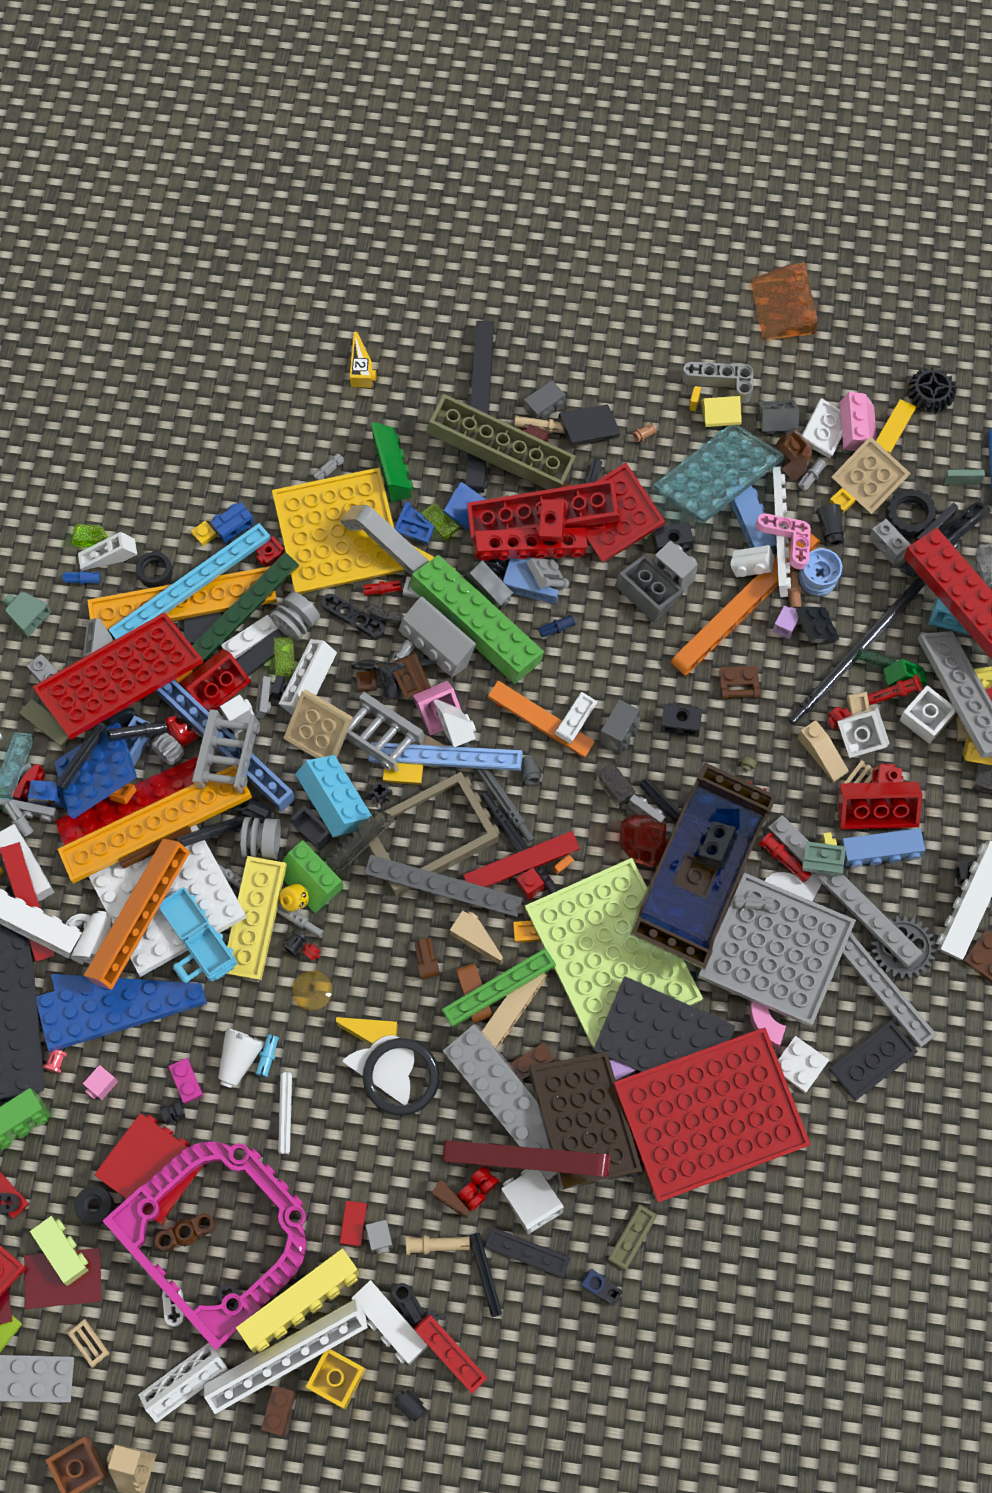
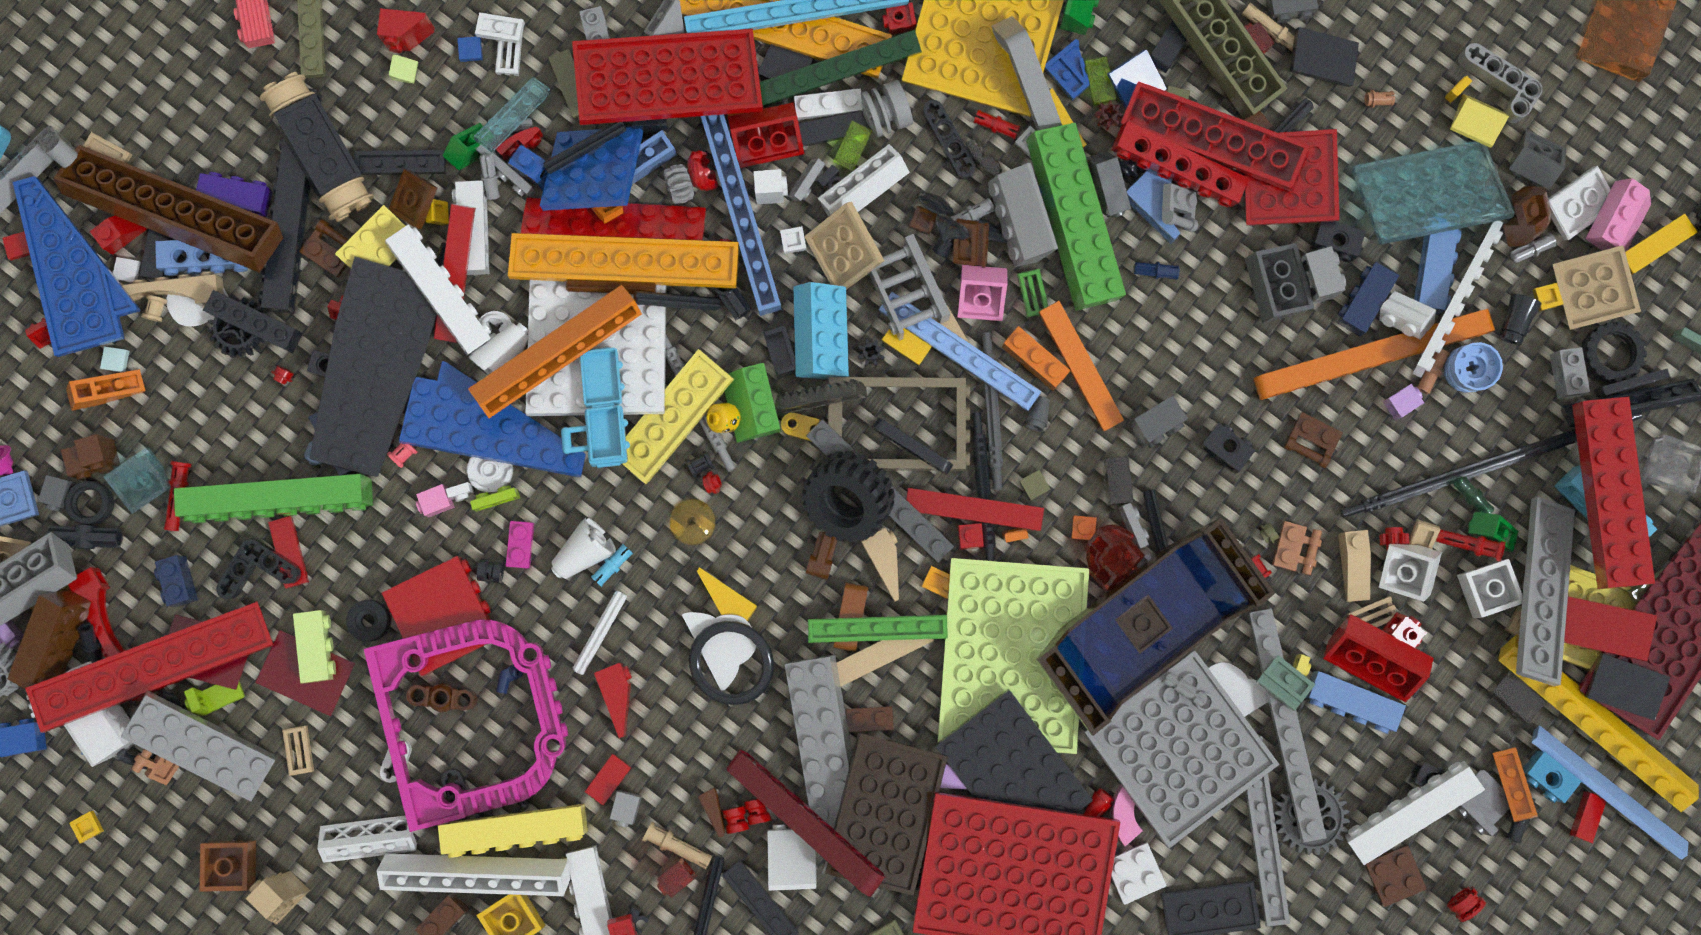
camera: 25 degrees right, 15 degrees up
black pin [107,721,167,741] -> none
light grey fence [192,709,260,794] -> none
light grey wheel [240,817,281,860] -> none
black piece [393,1283,426,1327] -> none
white slope [433,699,476,747] -> none
red brick [536,499,567,542] -> none
white tile [555,692,597,744] -> none
black brick [698,821,738,870] -> none
bright pink beam [755,514,811,569] -> none
red pin [758,833,812,883] -> none
black plate [796,606,839,643] -> none
none -> white plate [446,482,474,502]
none -> white tile [467,457,513,493]
none -> lime plate [470,485,520,512]
none -> dark blue arm [496,664,524,694]
none -> red slope [594,663,632,738]
none -> clear red brick [657,857,697,898]
none -> white plate [780,226,806,254]
none -> yellow plate [781,413,821,442]
none -> black tyre [802,451,895,542]
none -> black beam [872,417,953,475]
none -> orange brick [1001,326,1071,391]
none -> bright green tile [1017,269,1048,318]
none -> olive tile [1019,470,1050,501]
none -> orange plate [1071,516,1097,541]
none -> red cone [1083,788,1115,817]
none -> clear red gear [1094,100,1124,130]
none -> nougat plate [1272,521,1322,576]
none -> dark blue brick [1337,262,1400,337]

